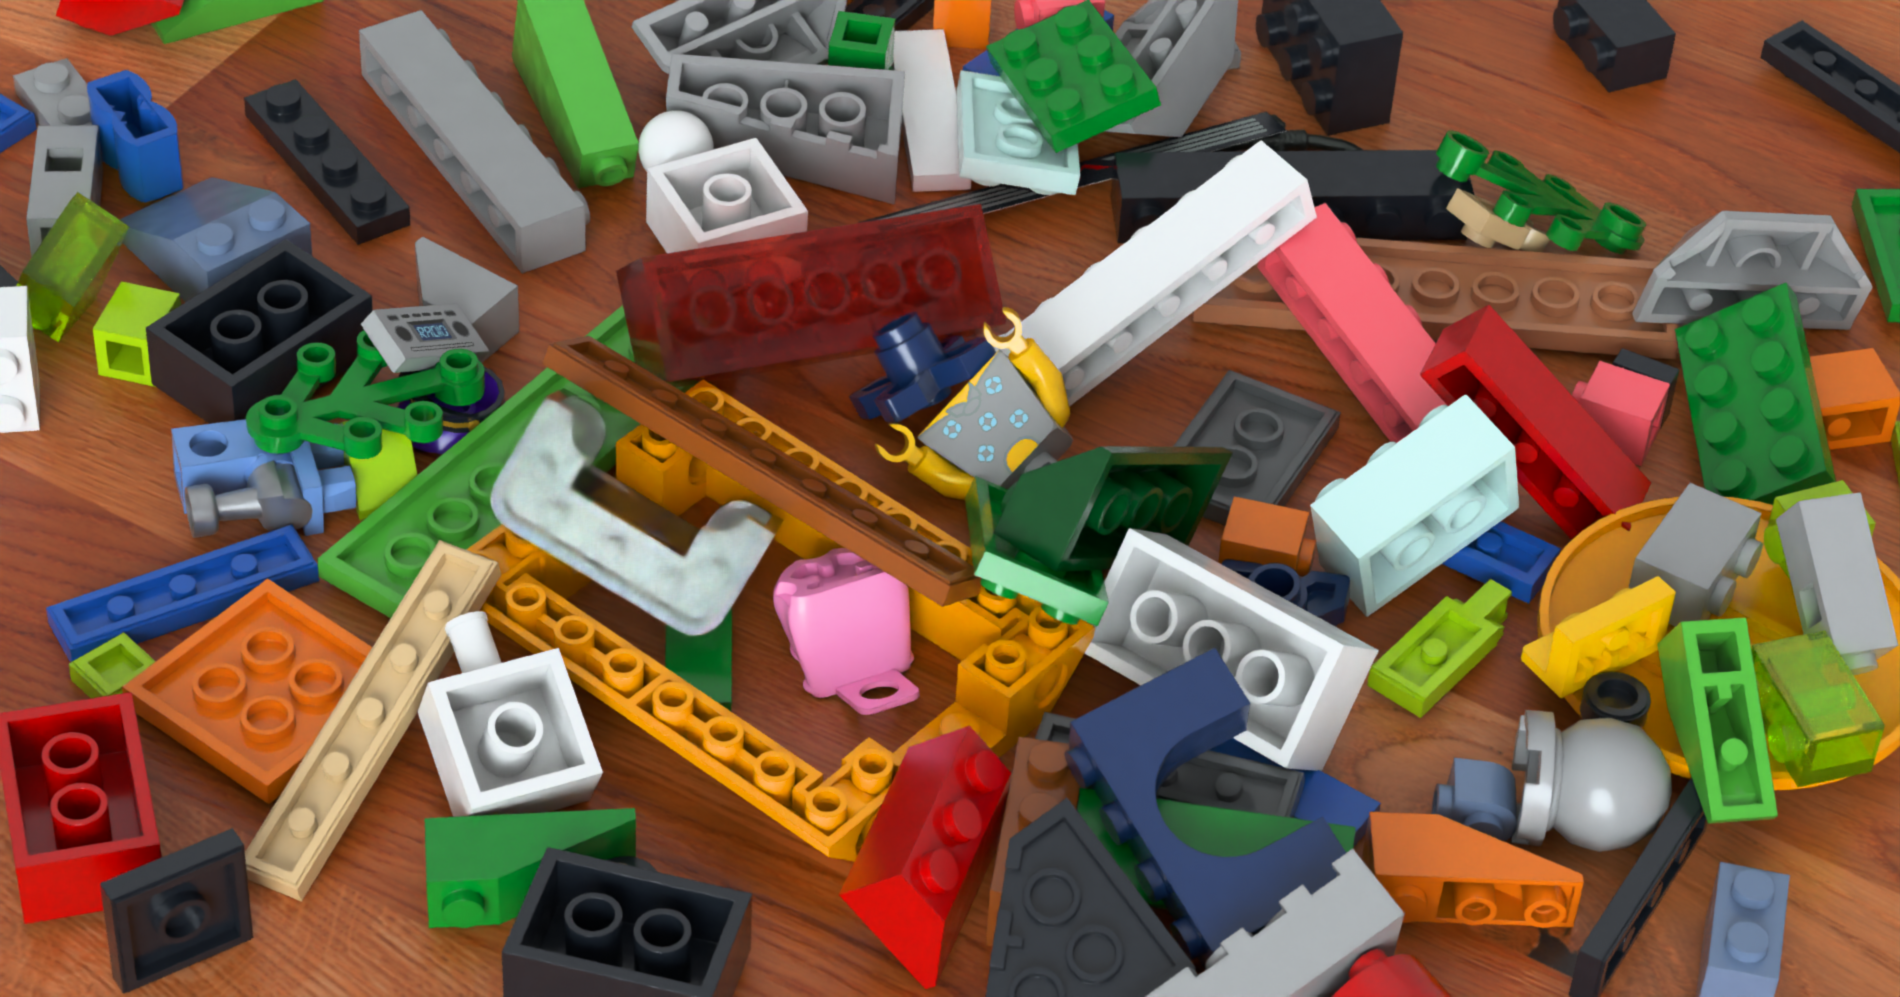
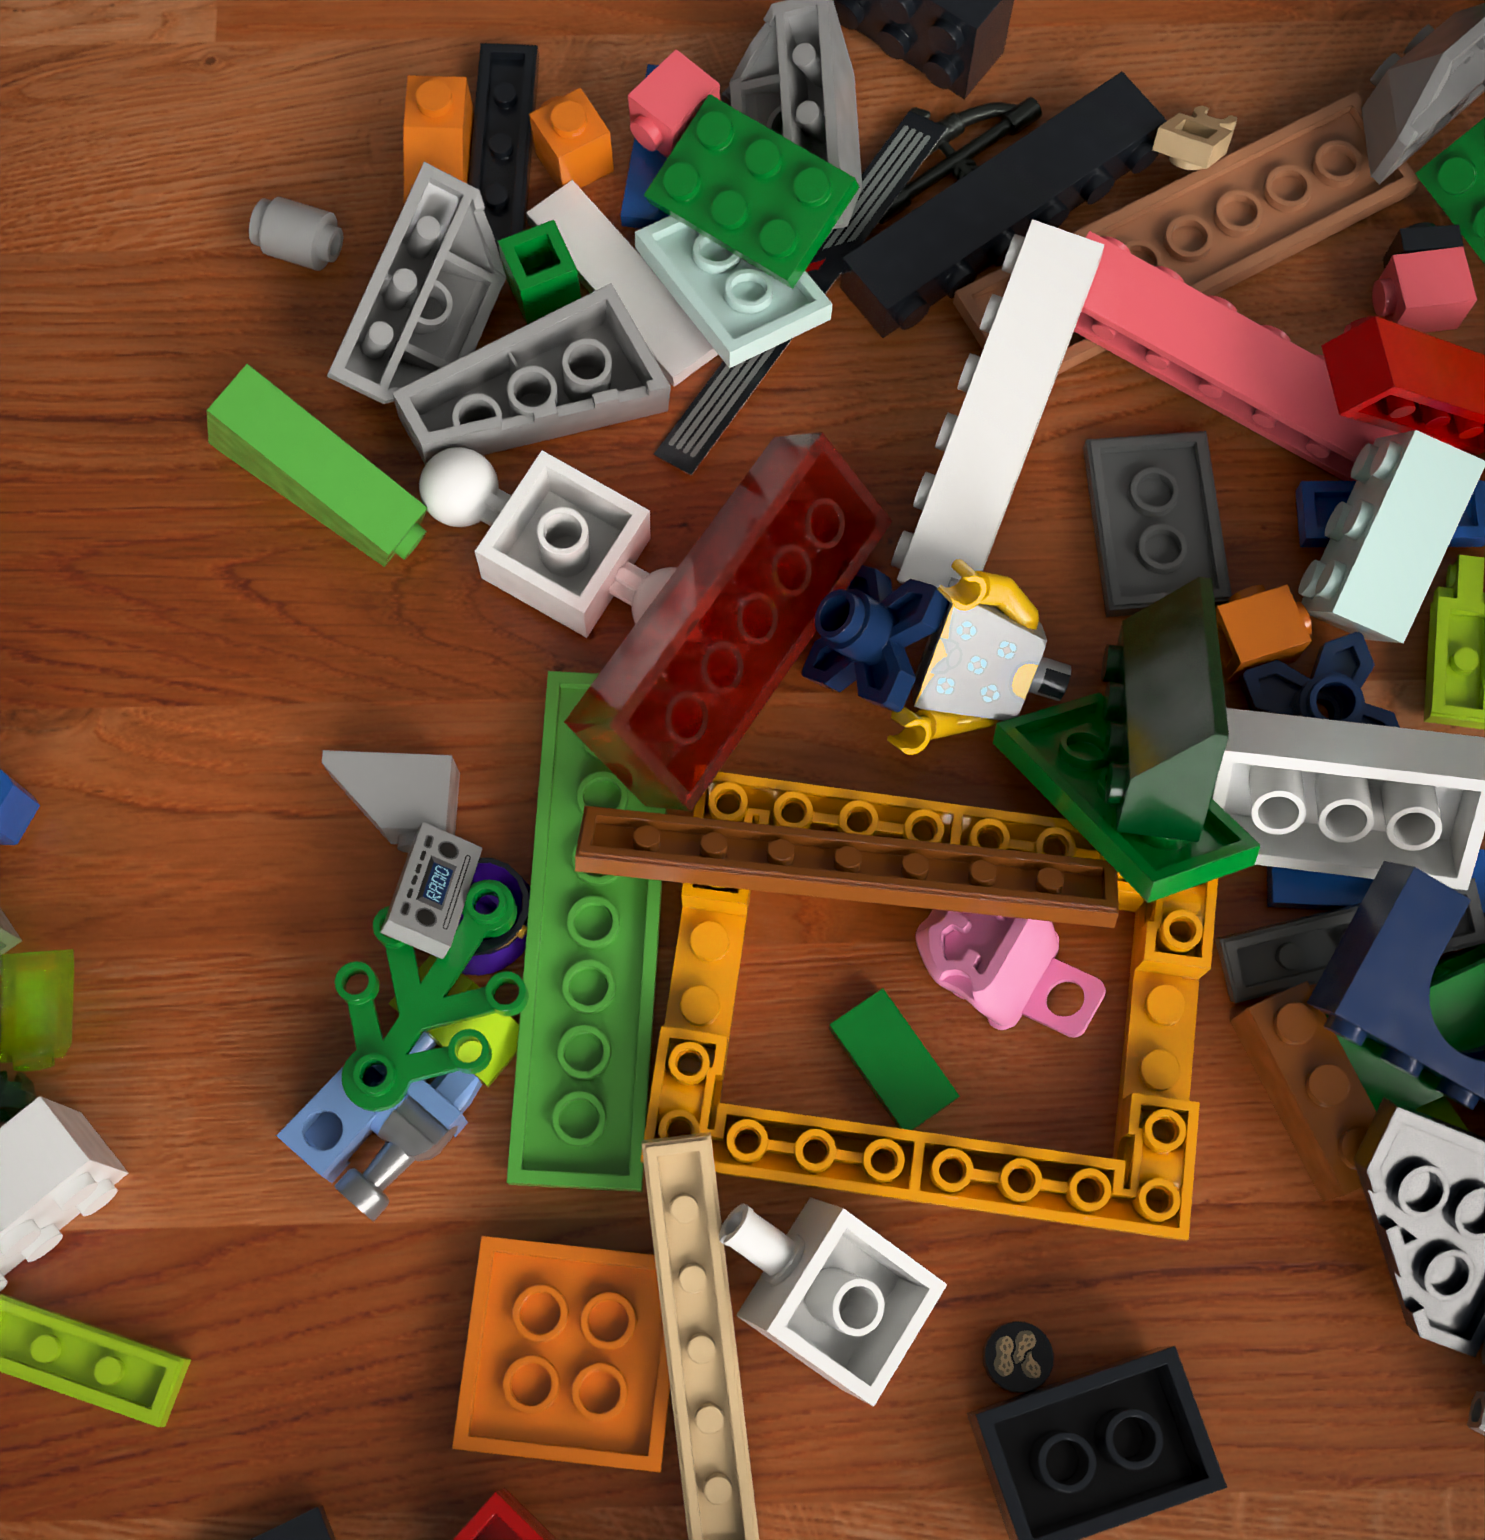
camera: 30 degrees left, 30 degrees up
blue tile [46,524,319,663] -> none
lime tile [69,633,156,698] -> none
lime brick [93,281,181,387] -> none
sand blue slope [110,177,312,302] -> none
black brick [146,239,373,424] -> none
black plate [244,79,410,245] -> none
light grey brick [359,10,590,273] -> none
green slope [424,808,636,928] -> none
clear smoke windscreen [490,387,785,635] -> none
red slope [839,725,1011,989] -> none
green plant [1436,130,1646,254] -> none

